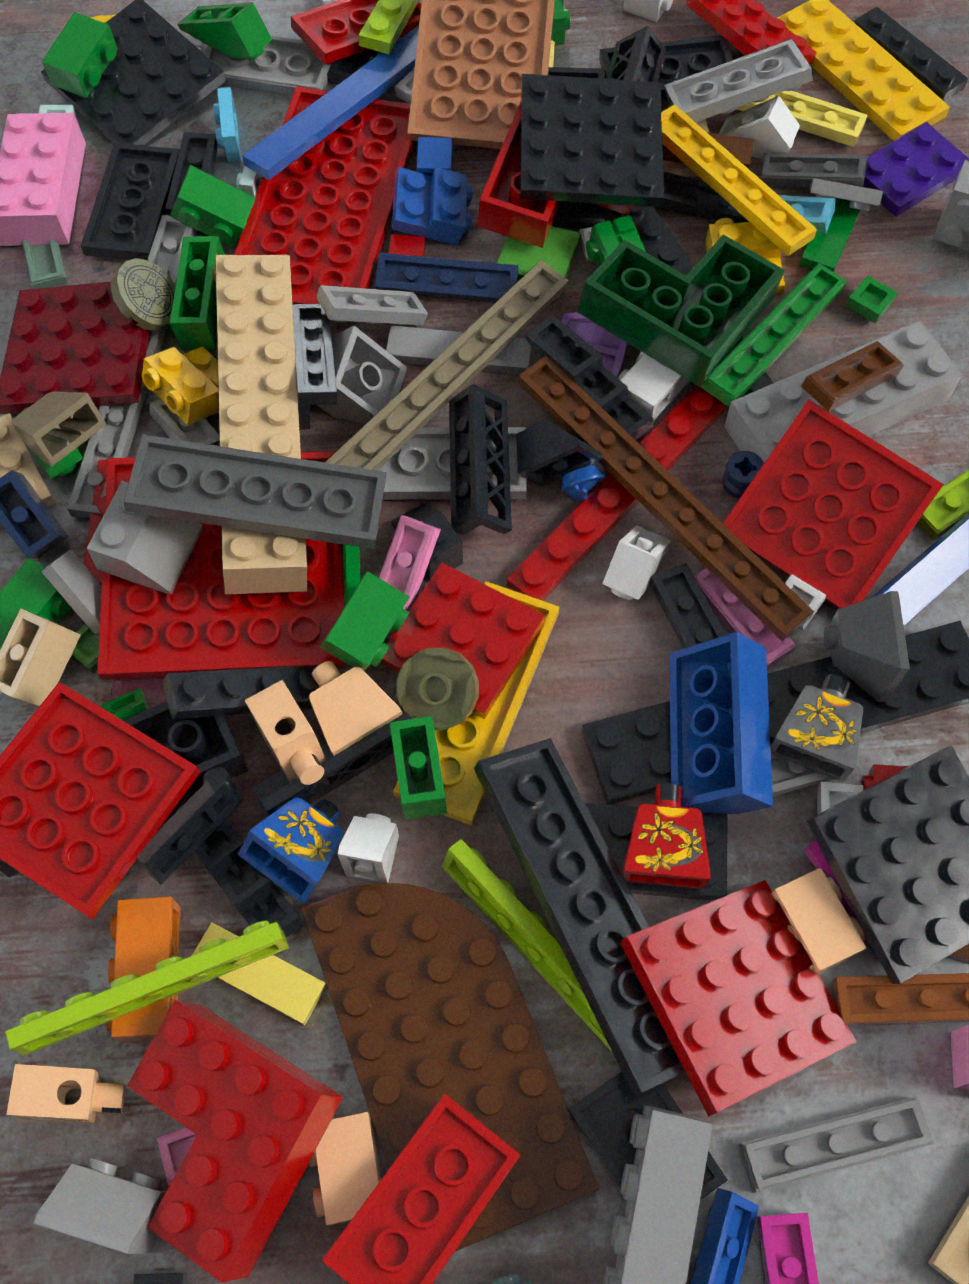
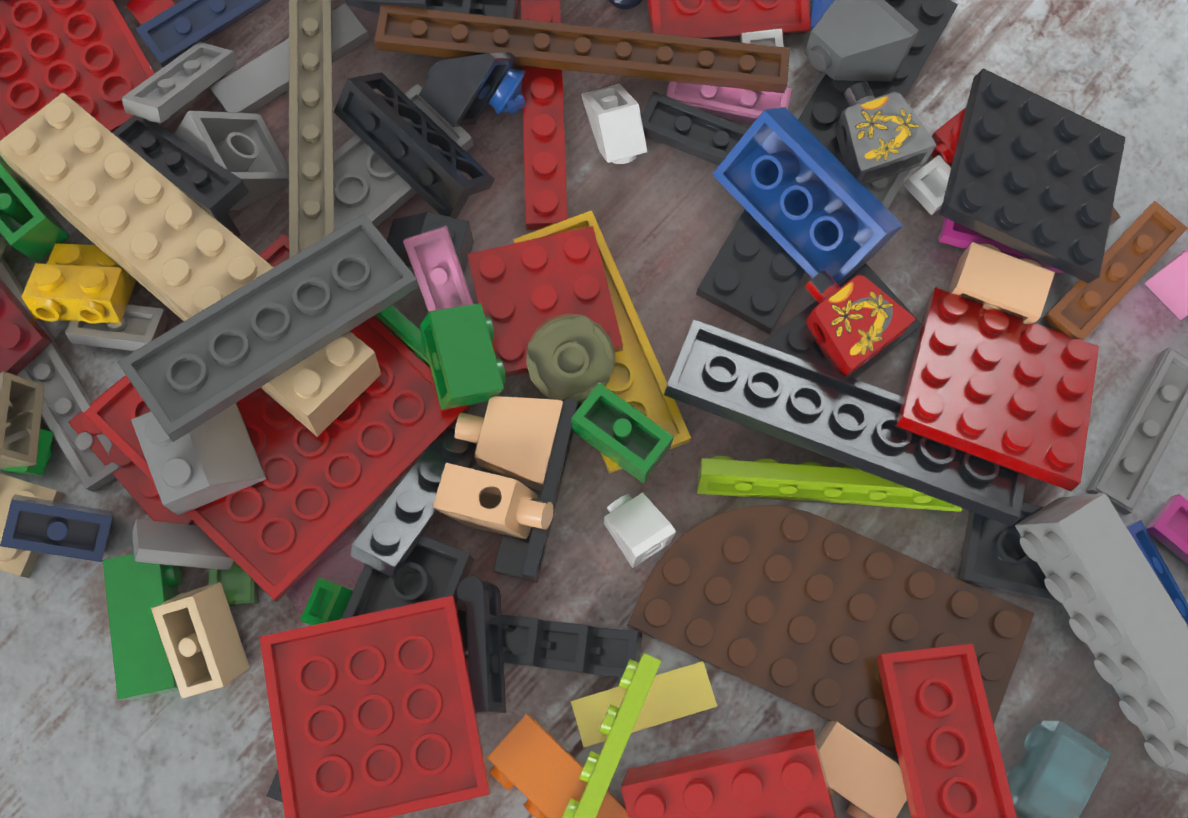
camera: 45 degrees left, 10 degrees up
blue torso [238,798,344,905] -> none

